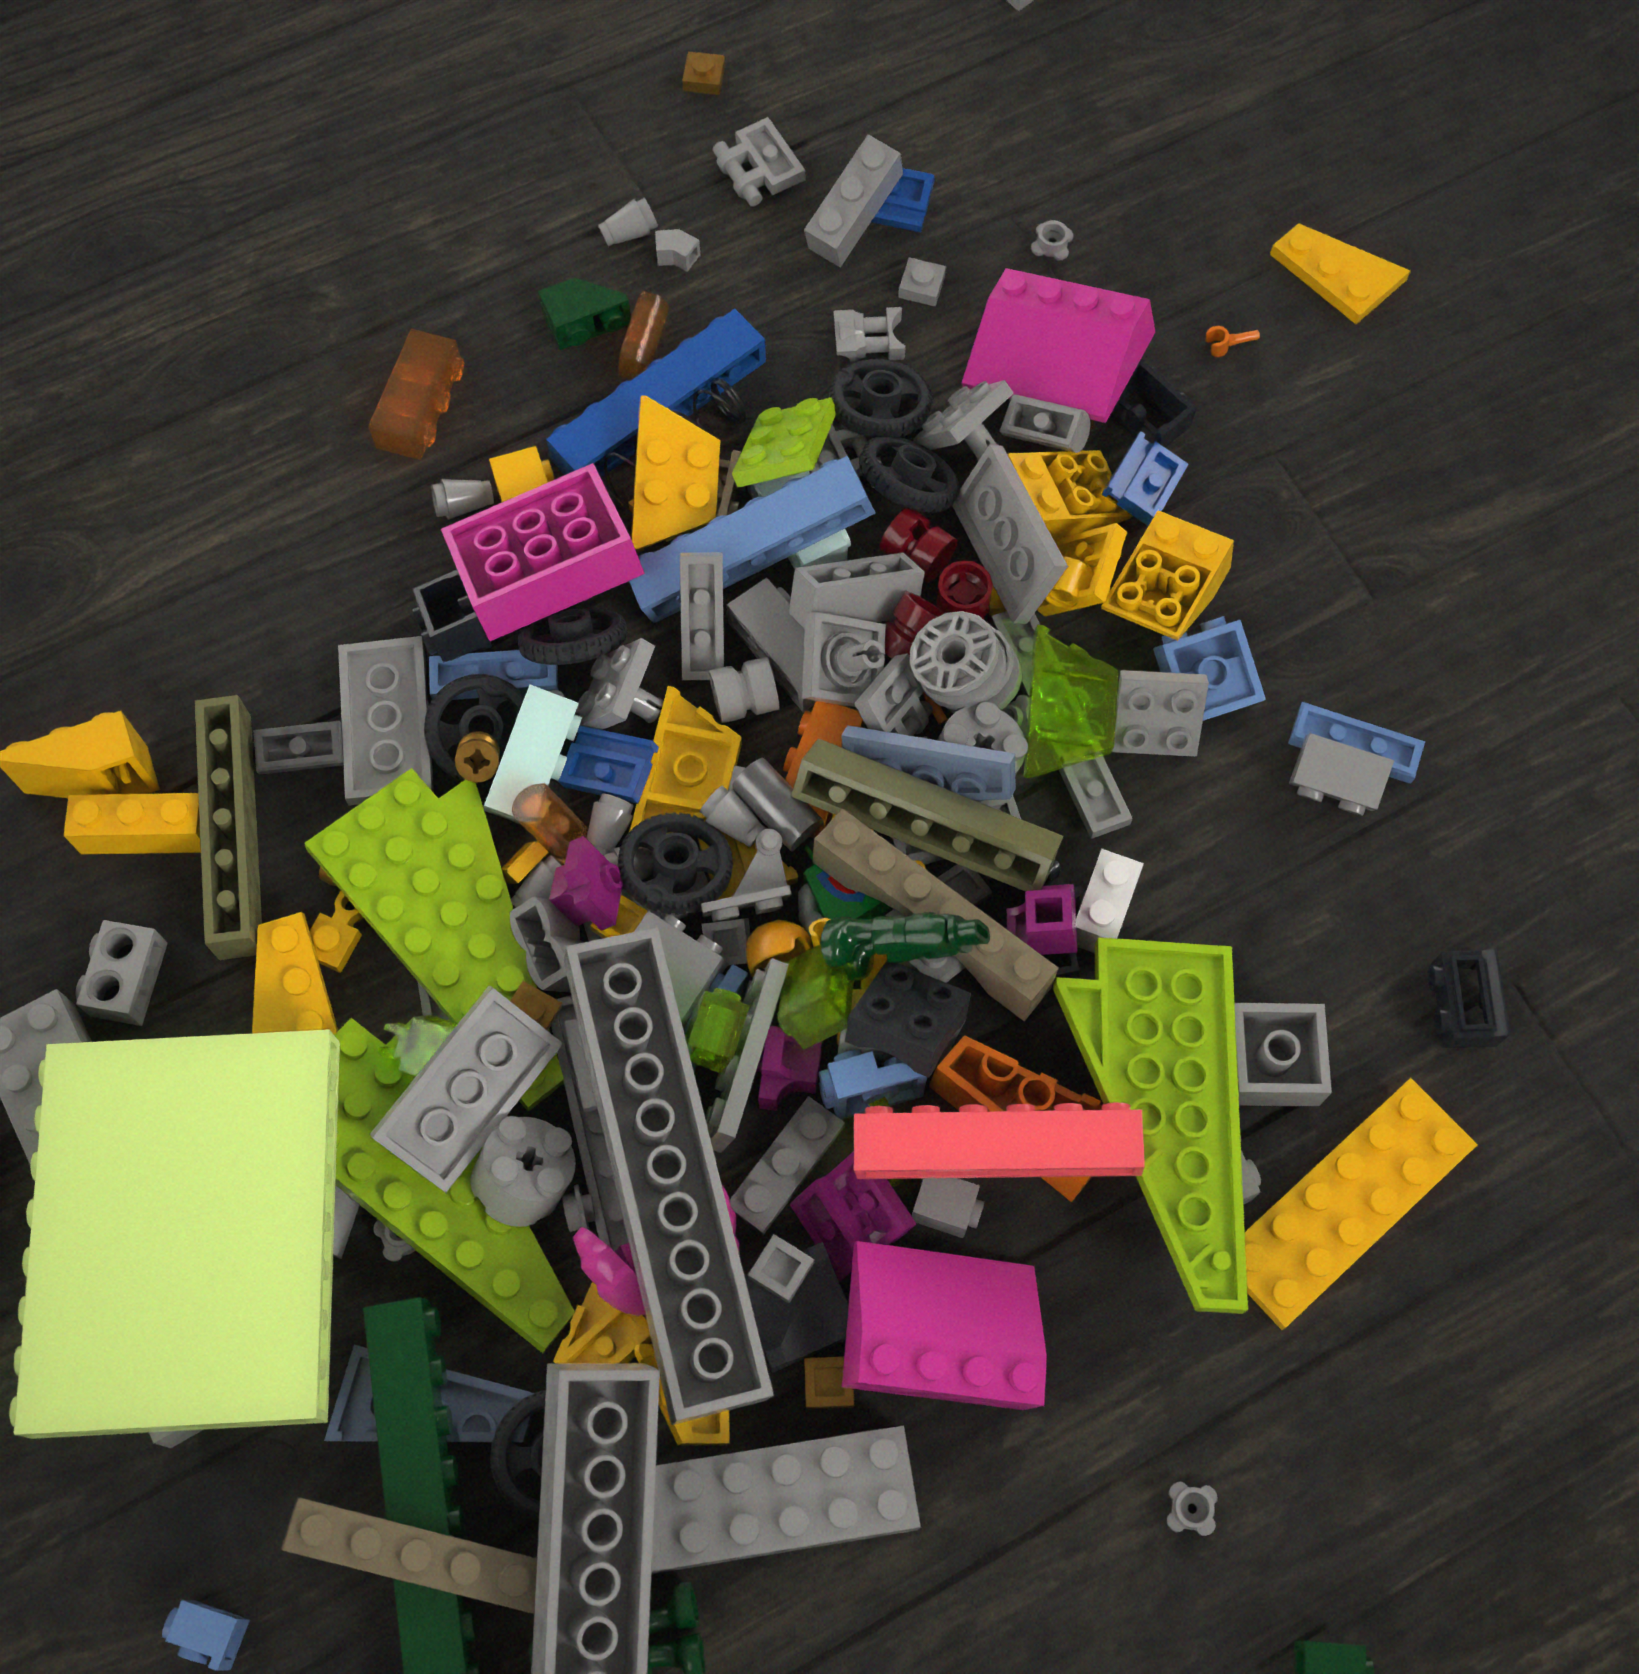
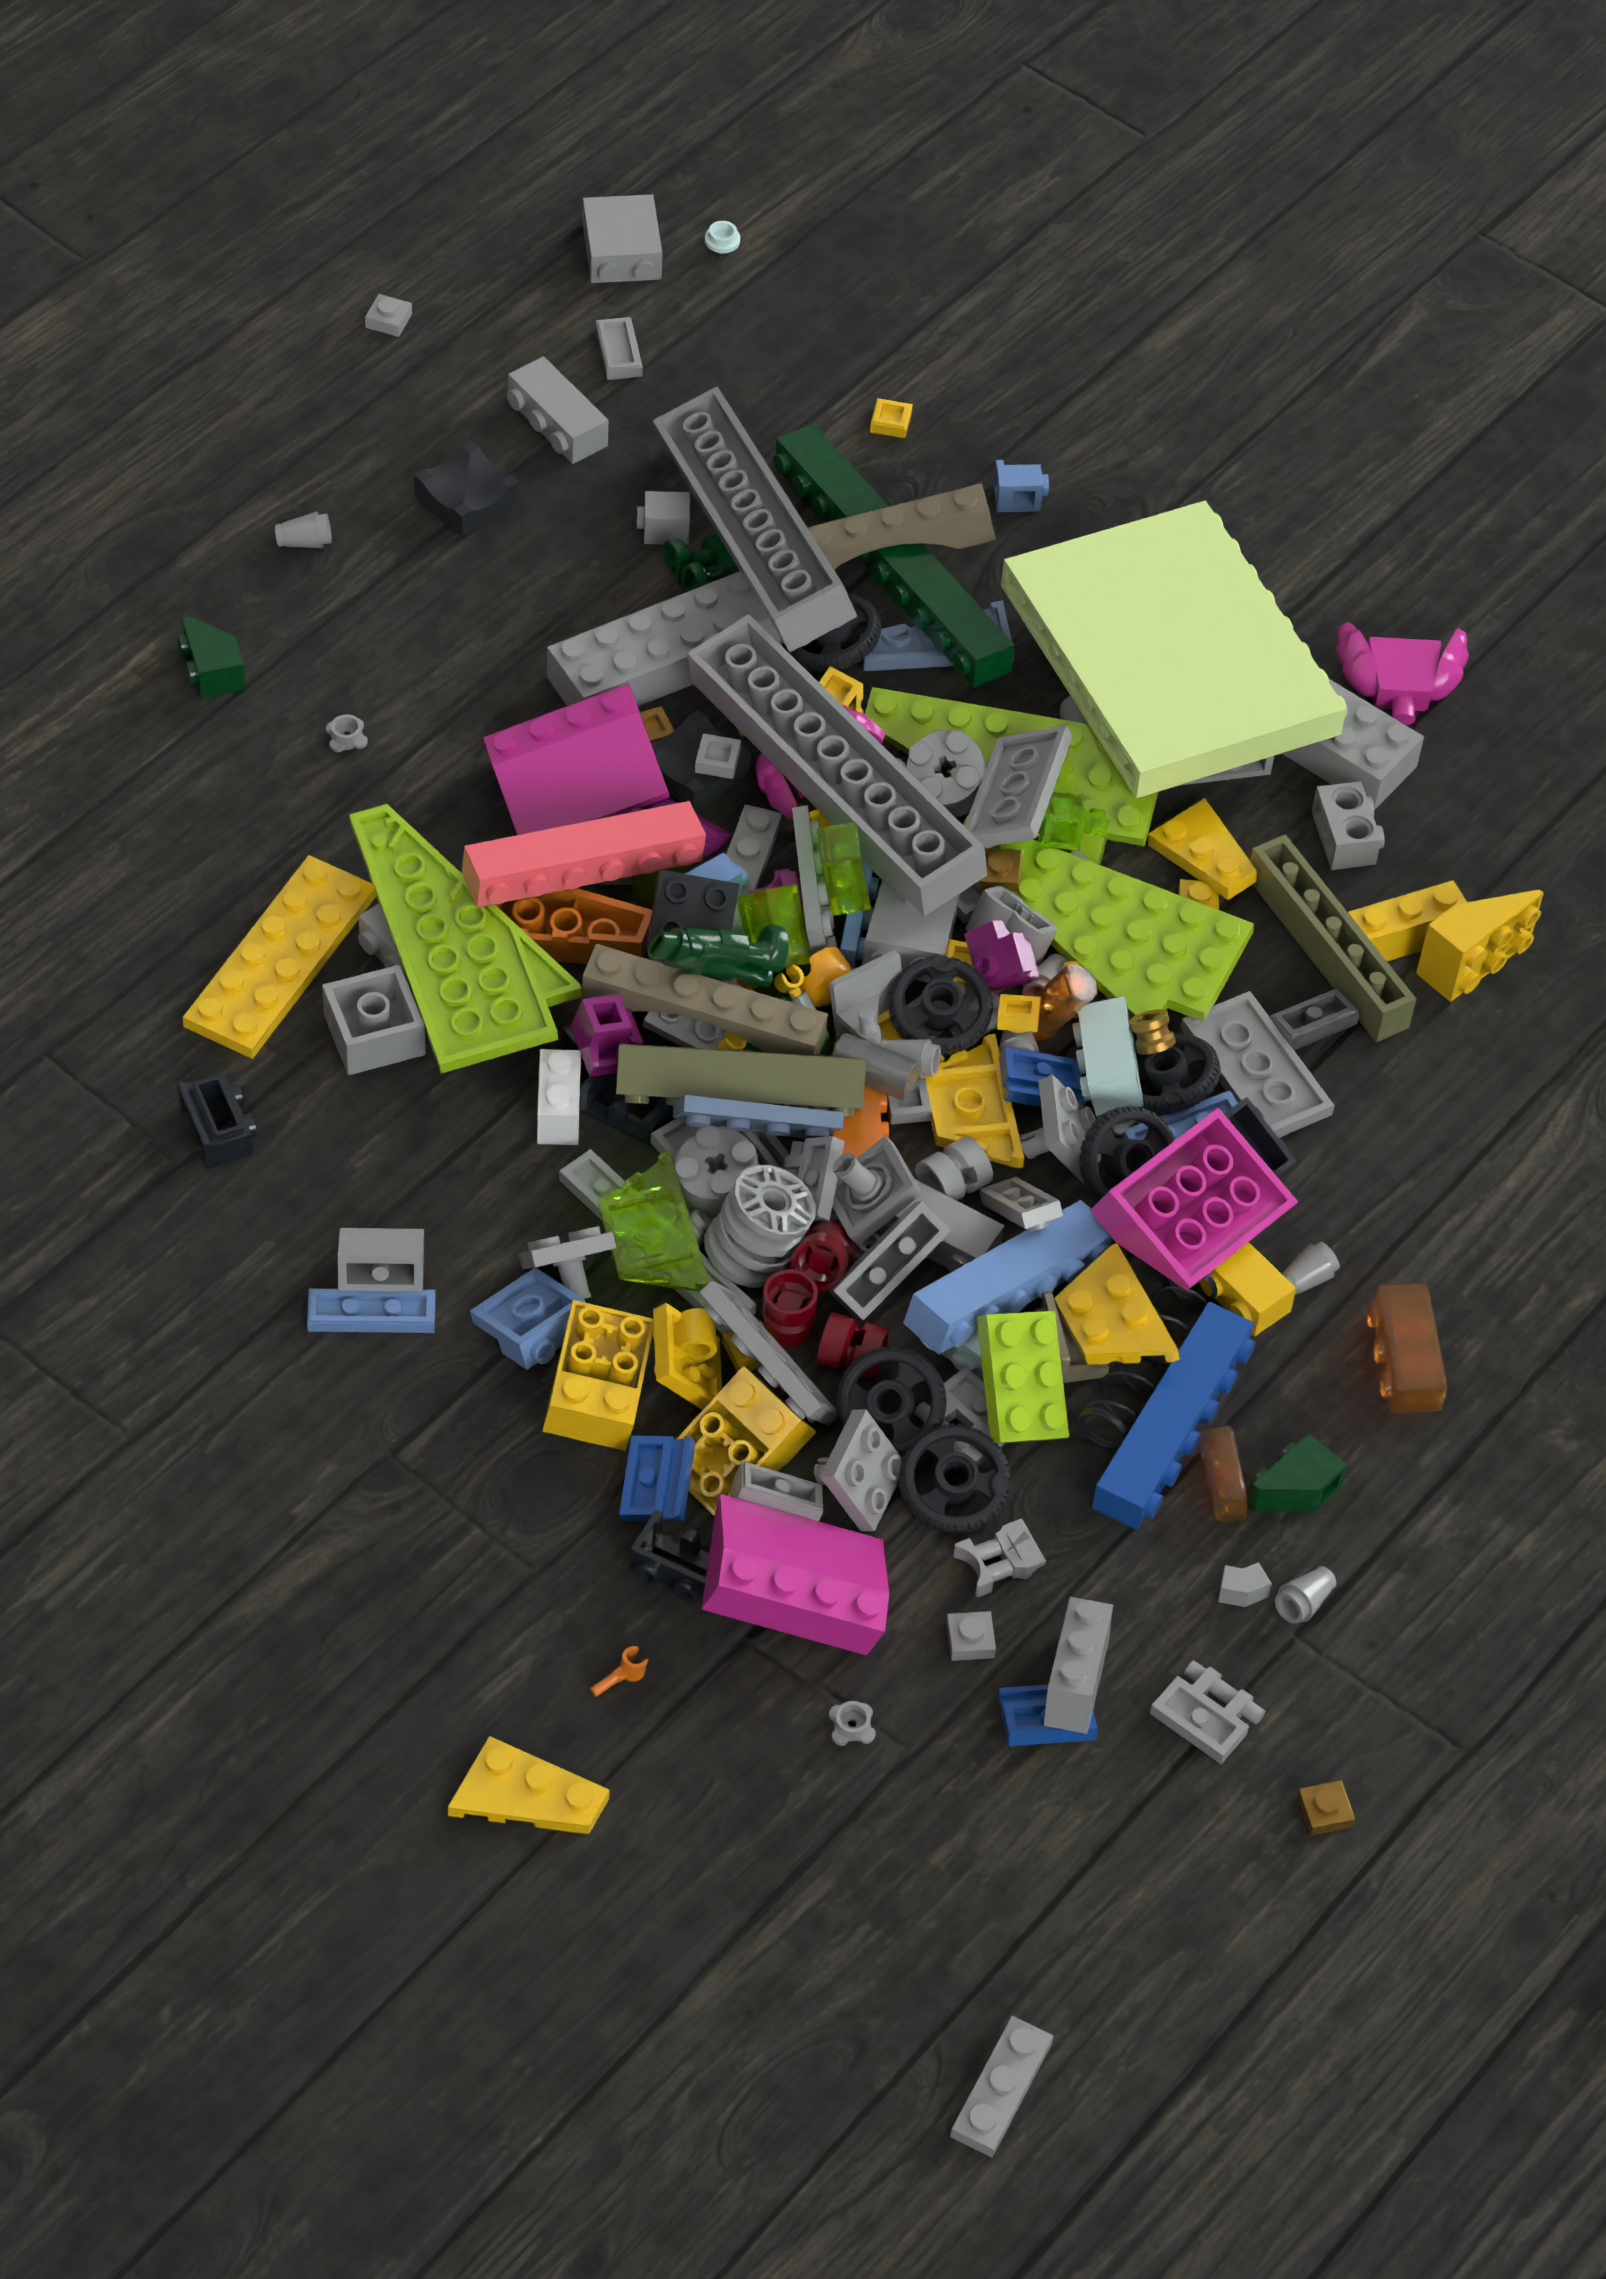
camera: 155 degrees right, 15 degrees down
none -> yellow plate [997,994,1041,1033]

